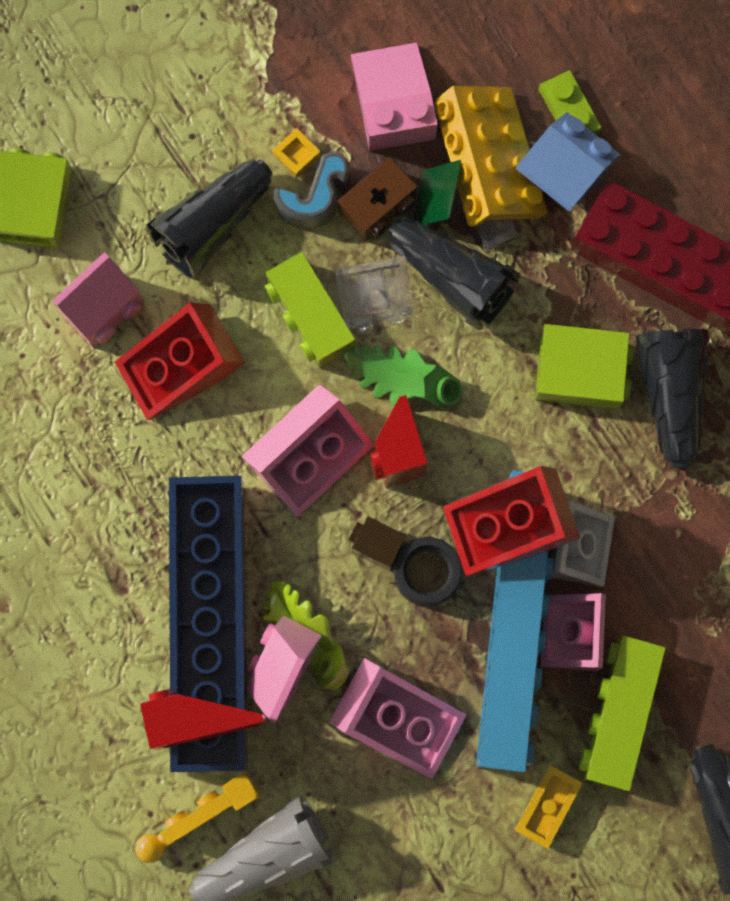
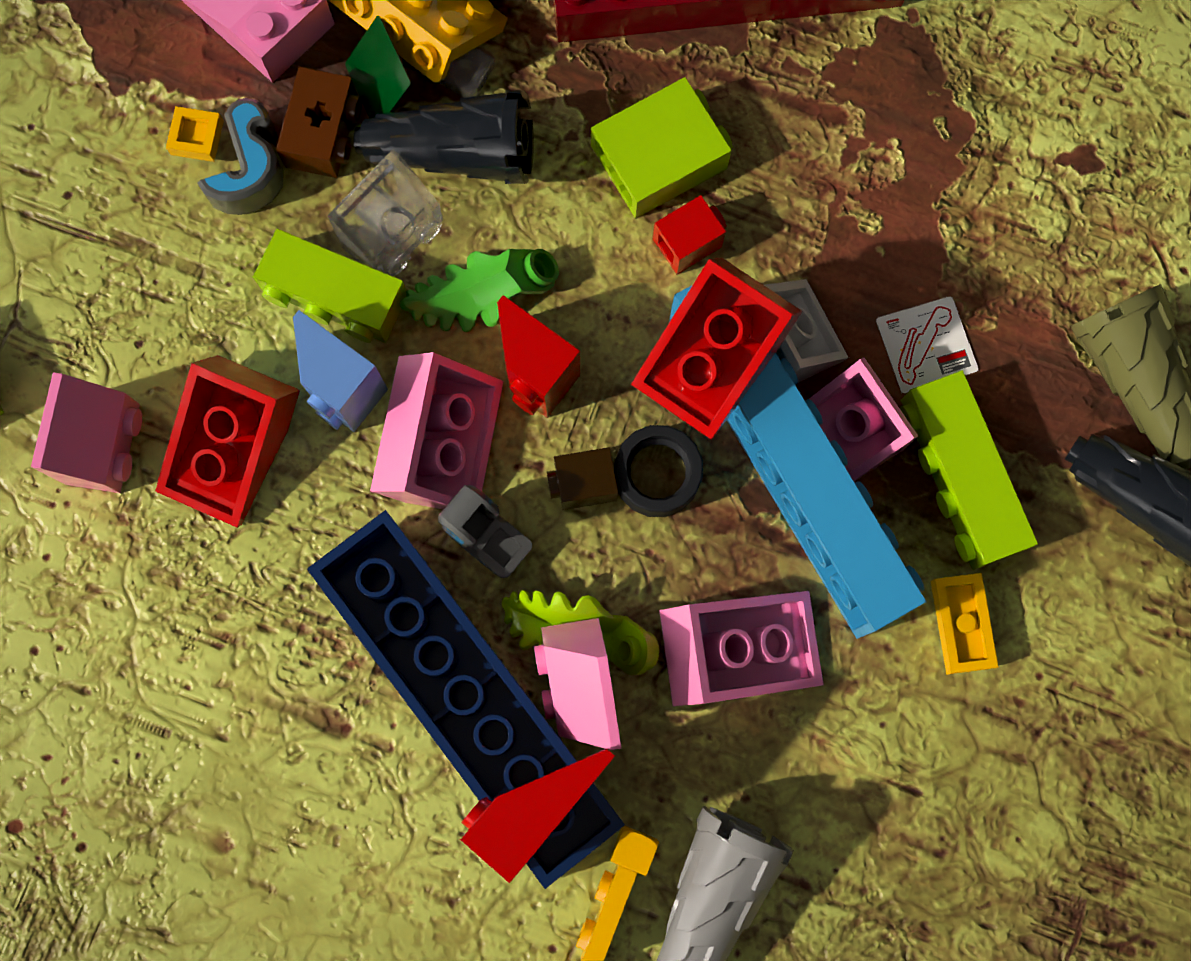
camera: 40 degrees left, 0 degrees up
black cone [146,159,273,278] -> none
black cone [636,329,709,468] -> none
none -> medium blue slope [293,310,388,432]
none -> dark grey animal [438,485,532,578]
none -> red brick [652,195,727,275]
none -> white sticker [876,297,978,393]

